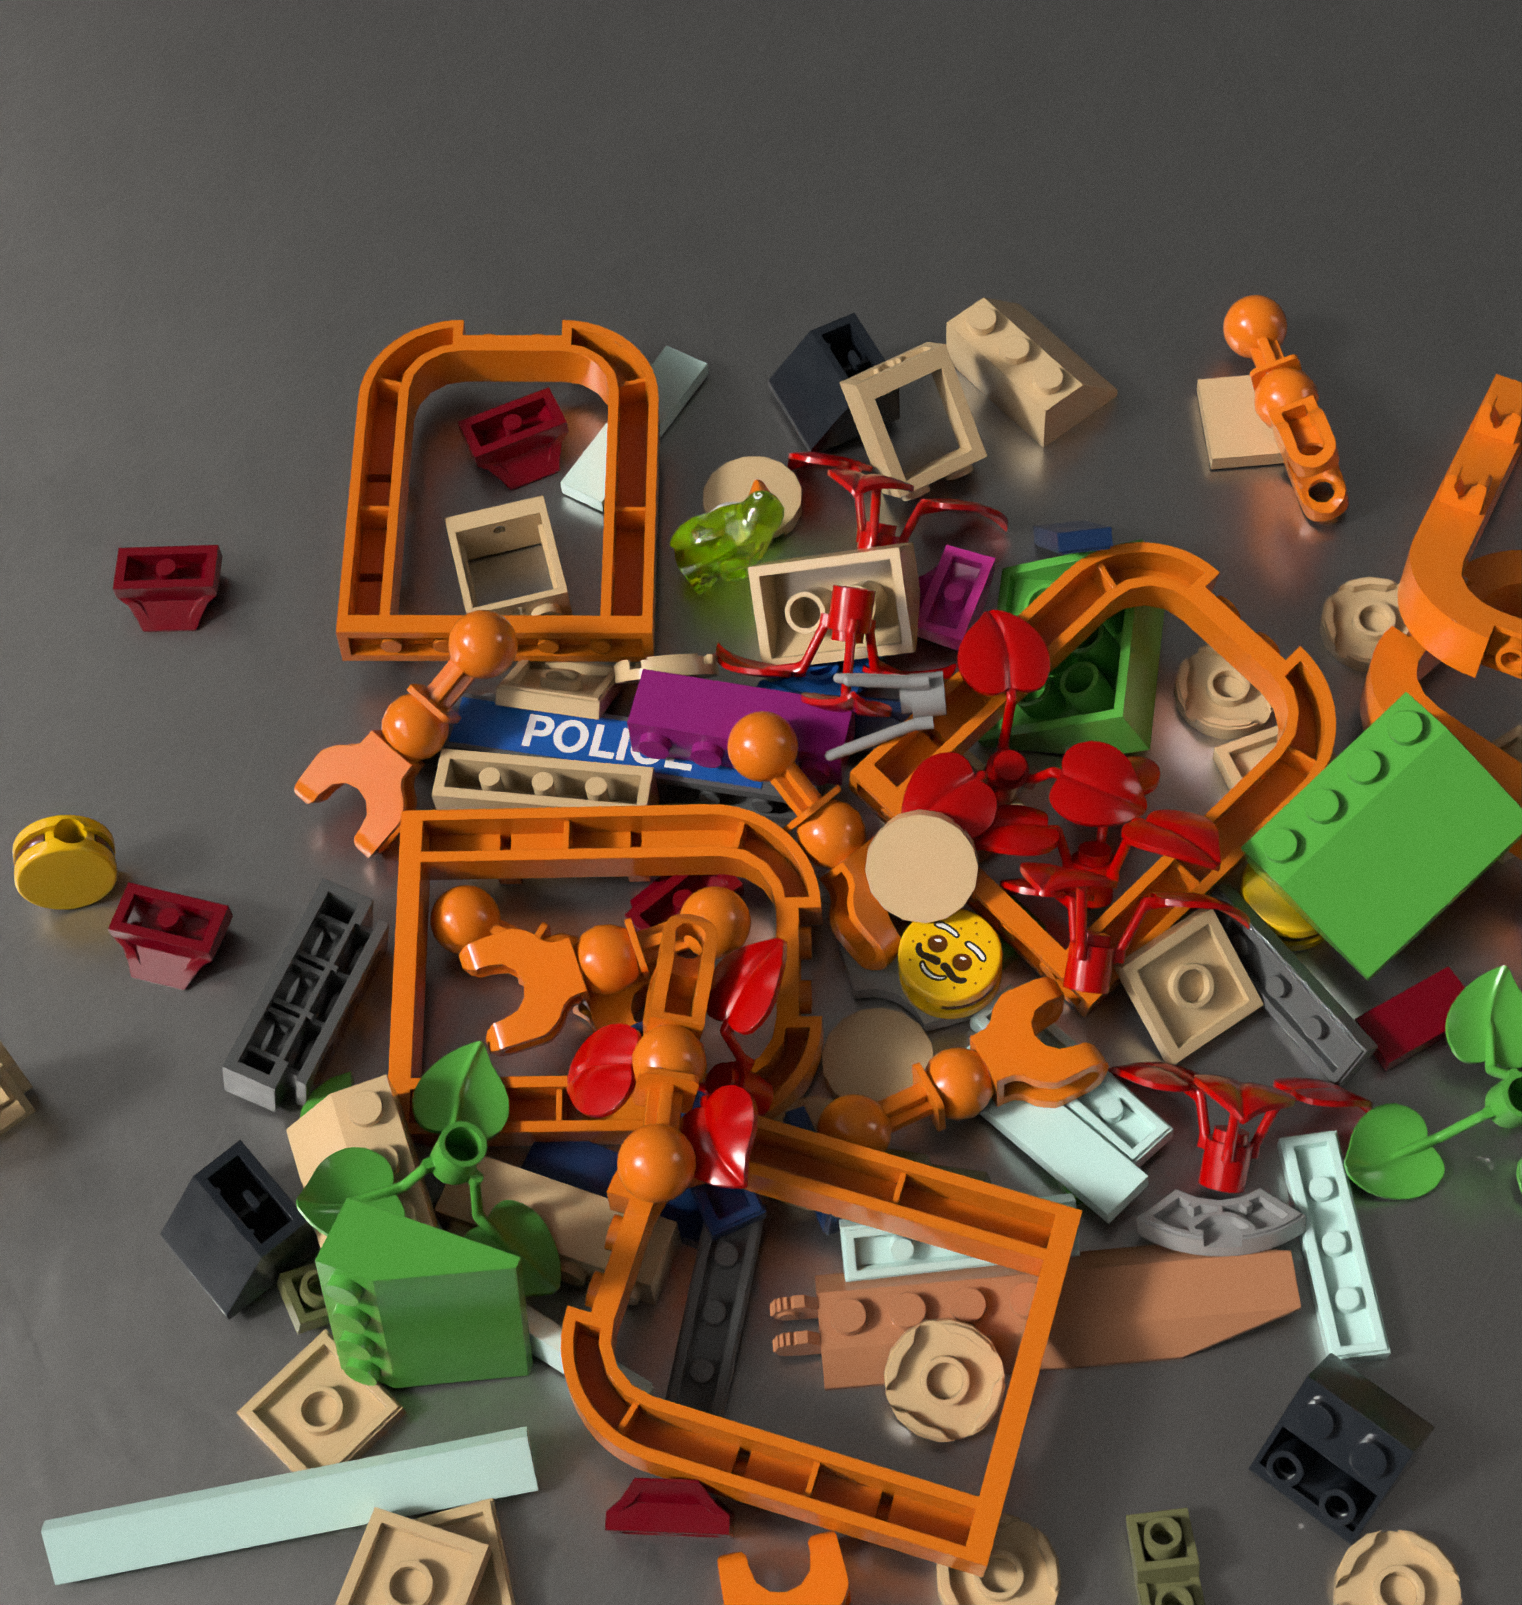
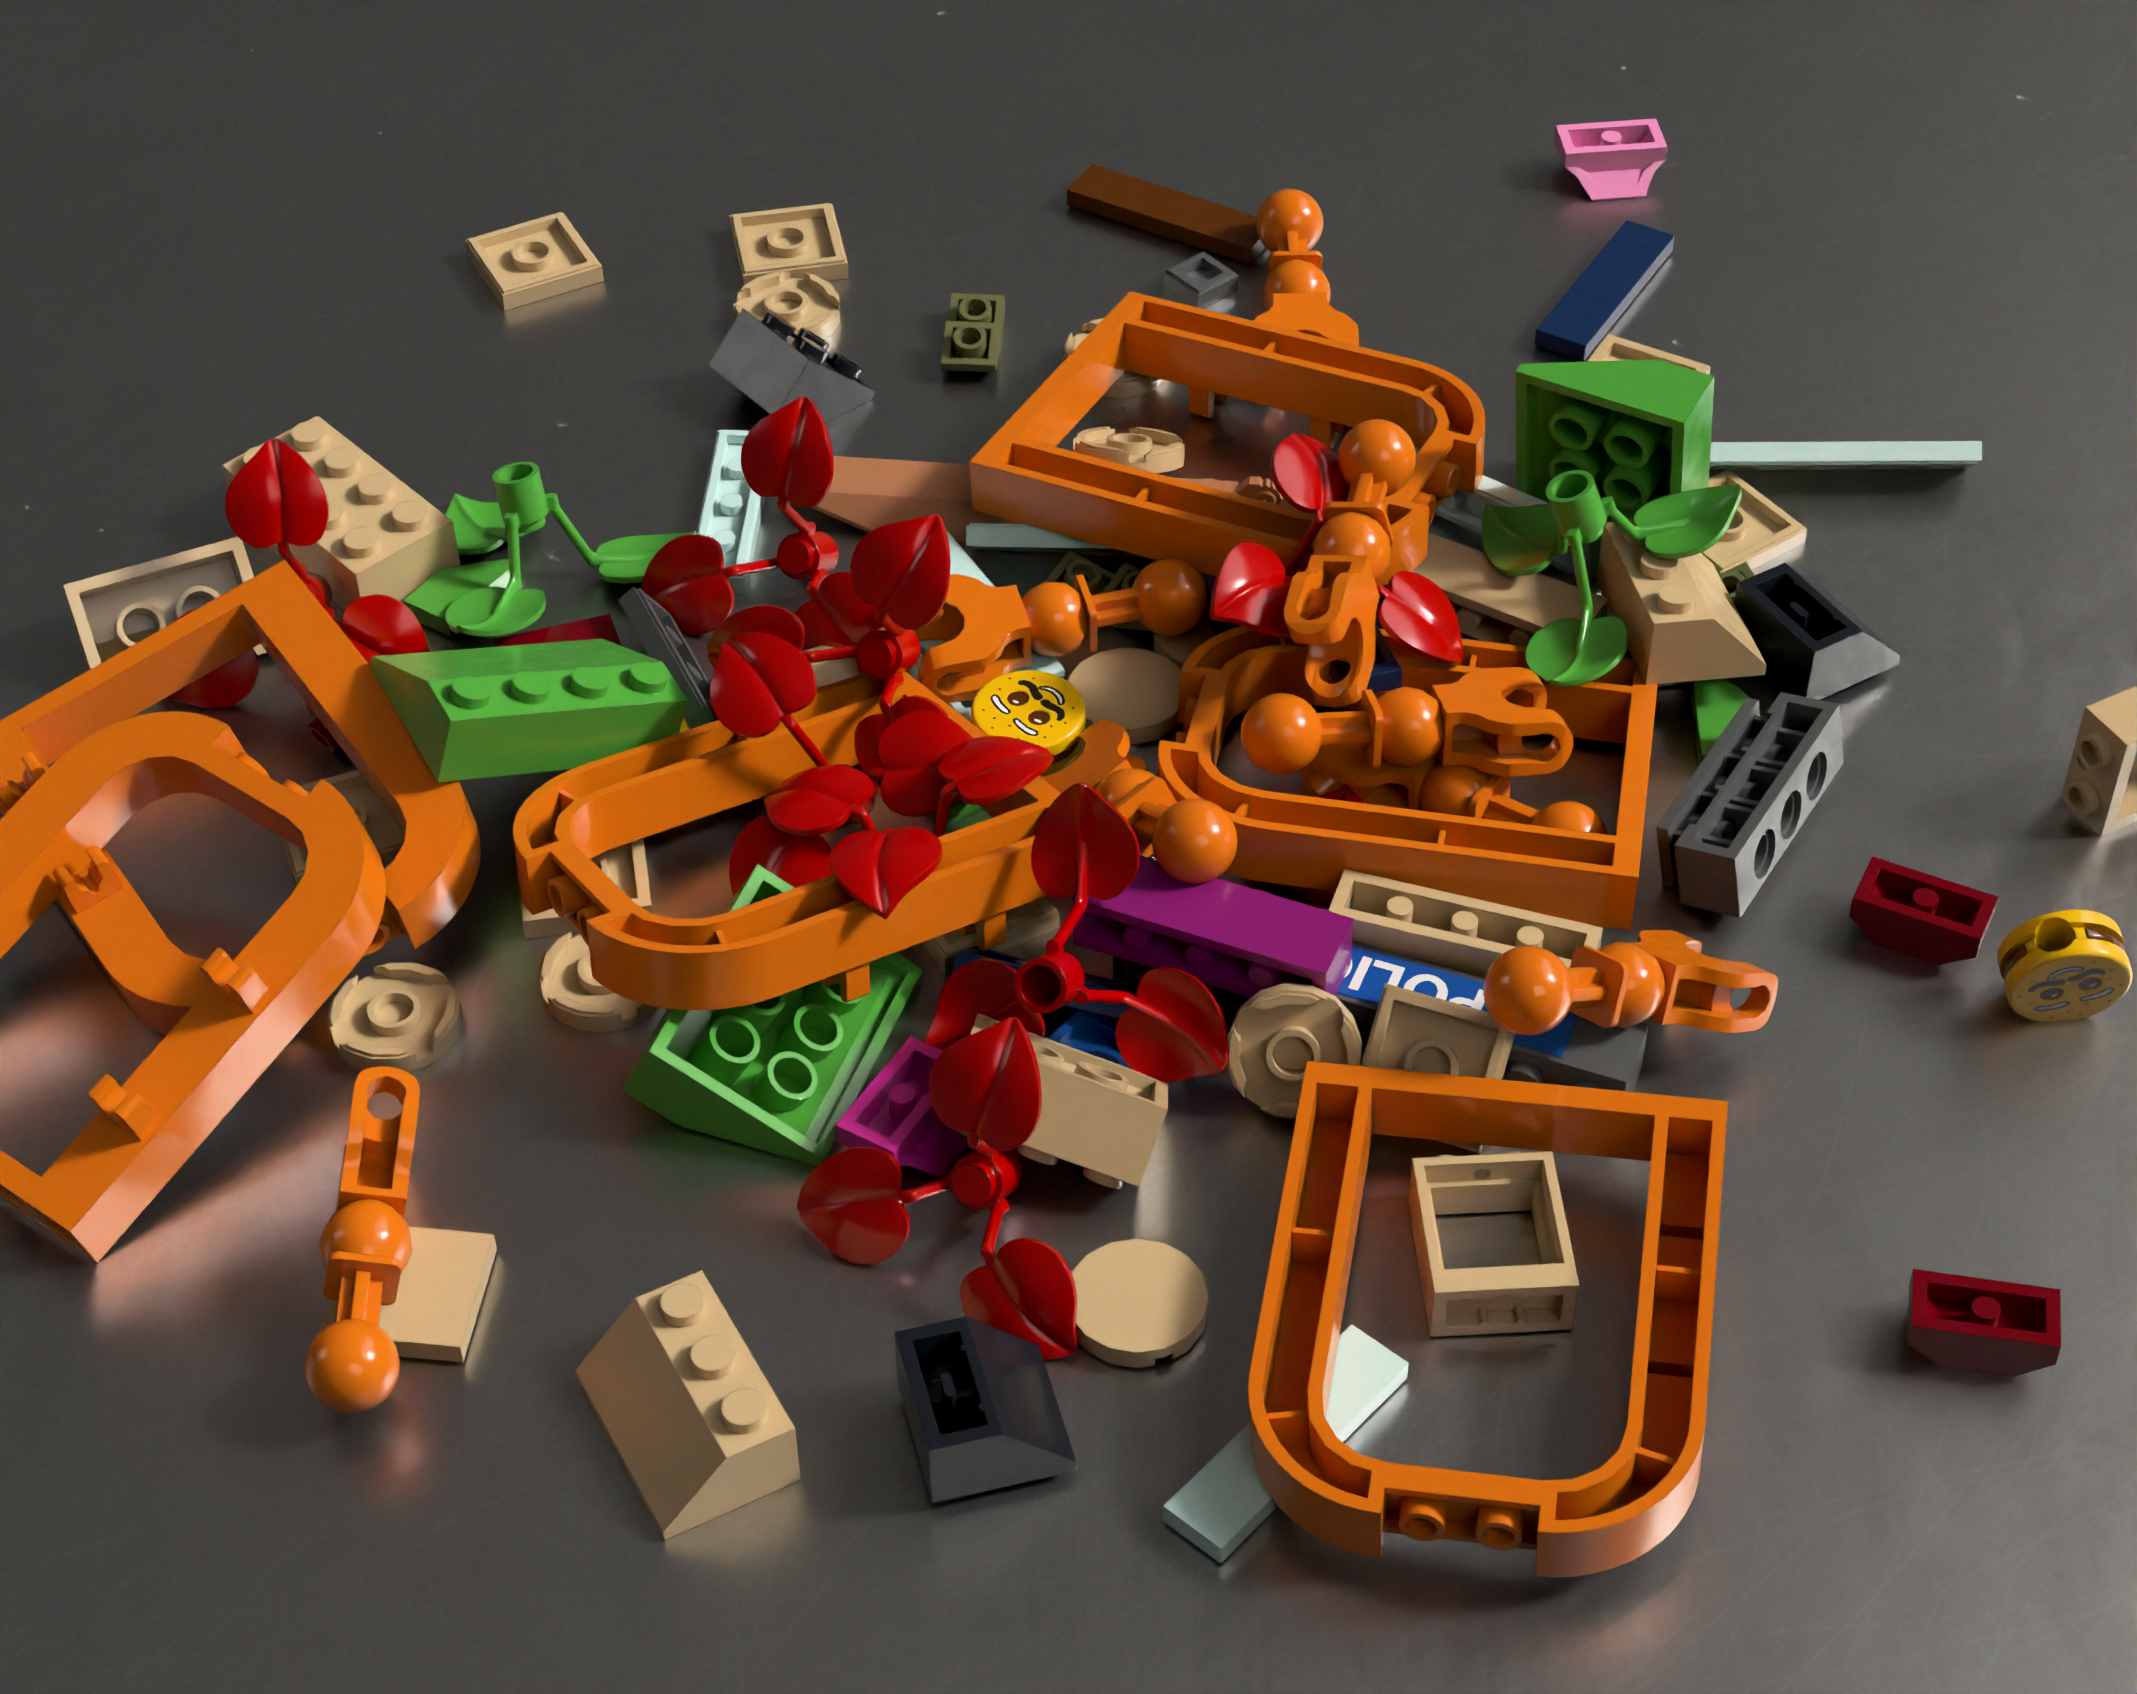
camera: 175 degrees left, 15 degrees down
dark red slope [458,387,569,490] -> none
clear neon green animal [670,480,785,595] -> none
light grey plant [825,671,947,761] -> none
tan window [839,342,987,501] -> none
tan tile [865,809,979,923] -> none
dark blue tile [1033,520,1113,554] -> none
light grey tile [1136,1188,1306,1257] -> none

